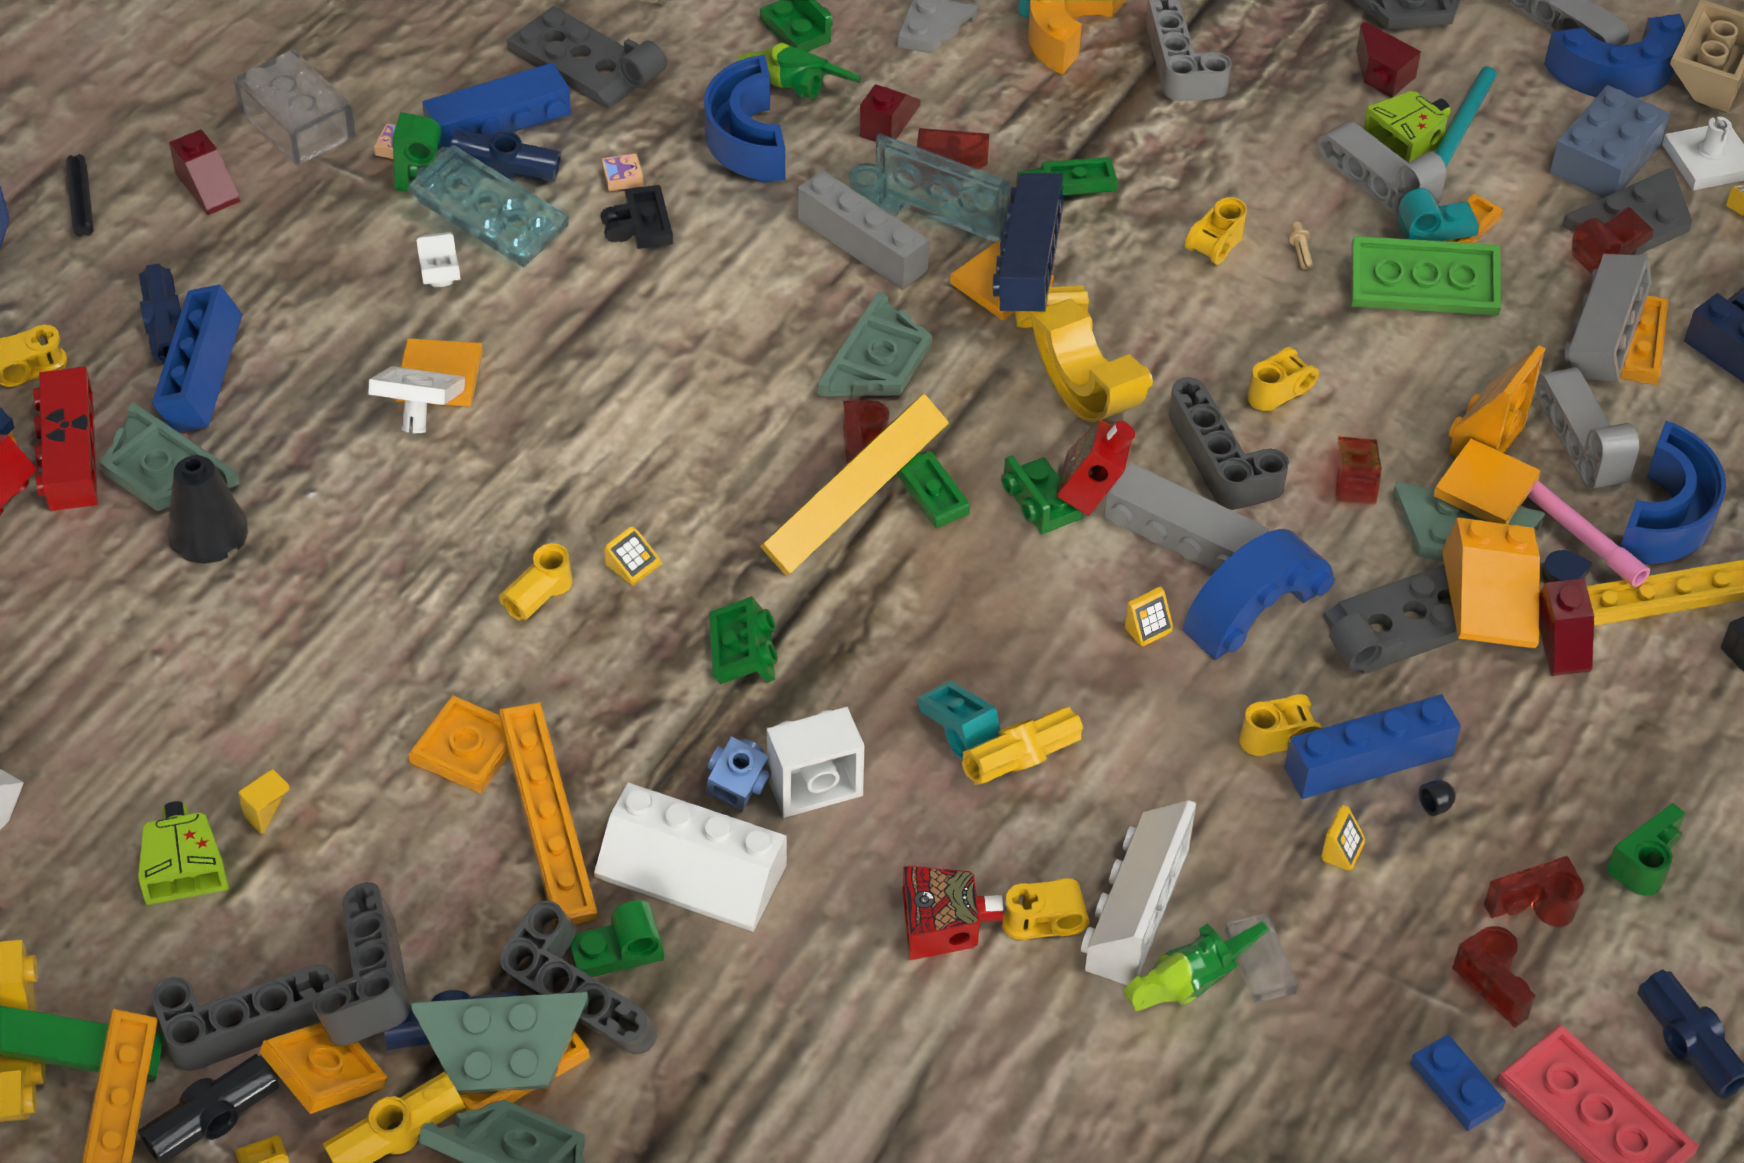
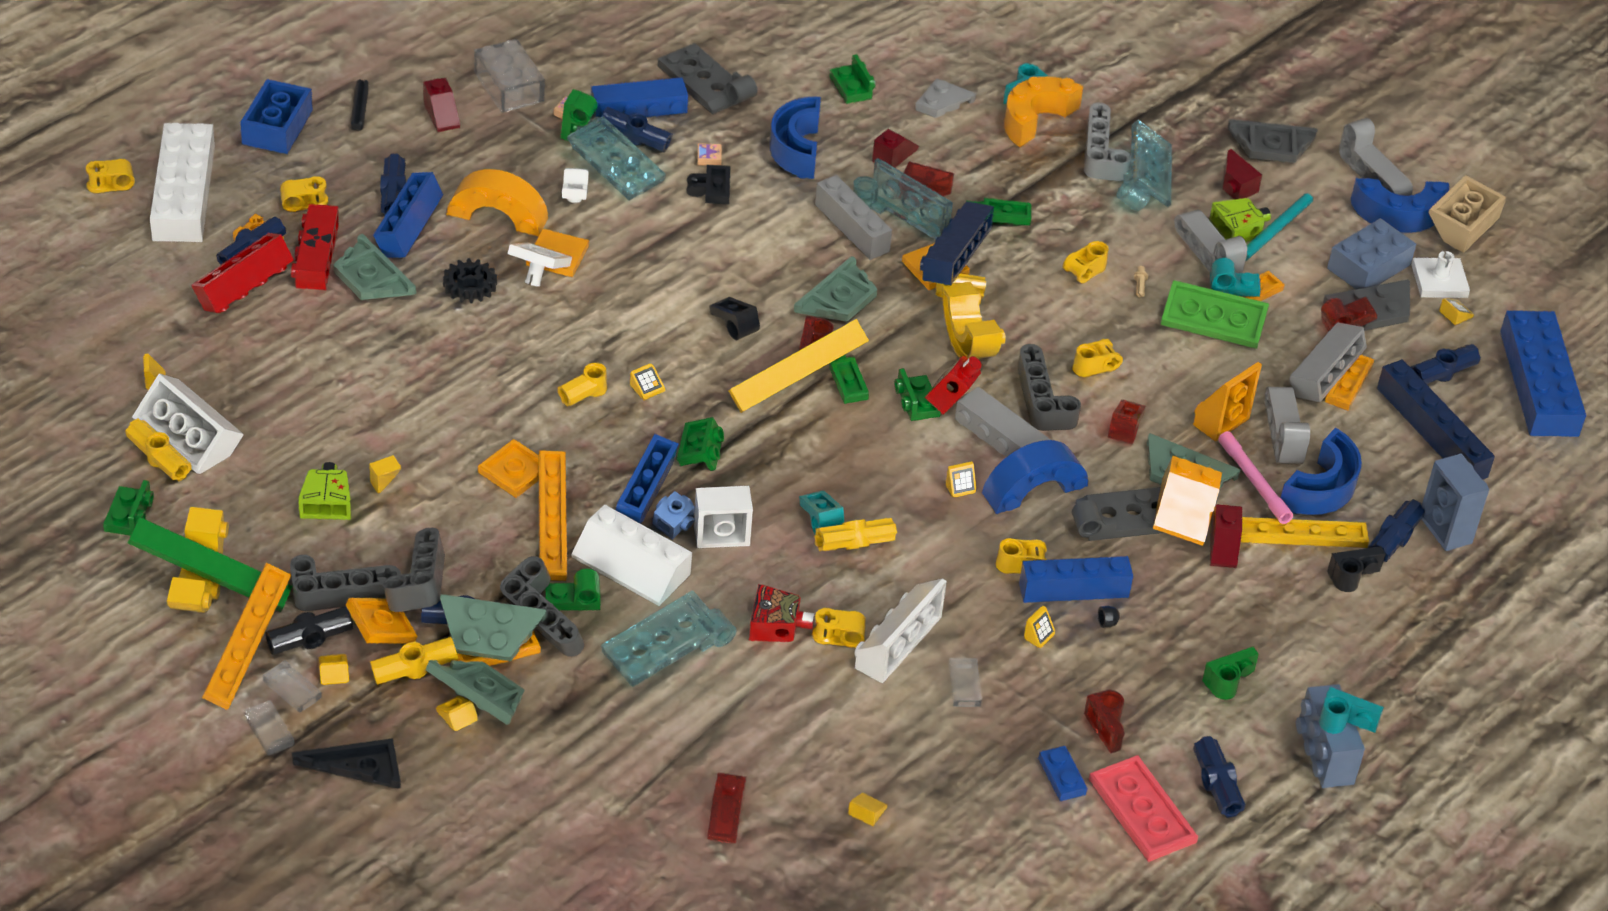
camera: 10 degrees right, 5 degrees down
black cone [167,455,248,564] -> none
green animal [737,43,862,100] -> none
animal [1123,921,1269,1012] -> none
light orange tile [1433,438,1541,524] -> none
clear red plate [1484,856,1584,927] -> none
dark blue tile [1543,550,1592,582] -> none
none -> black gear [443,258,497,303]
none -> light orange brick [447,169,548,236]
none -> clear light blue hinge [601,590,737,687]
none -> blue brick [615,434,679,524]
none -> black plate [709,297,760,340]
none -> clear light blue hinge [1117,120,1172,211]

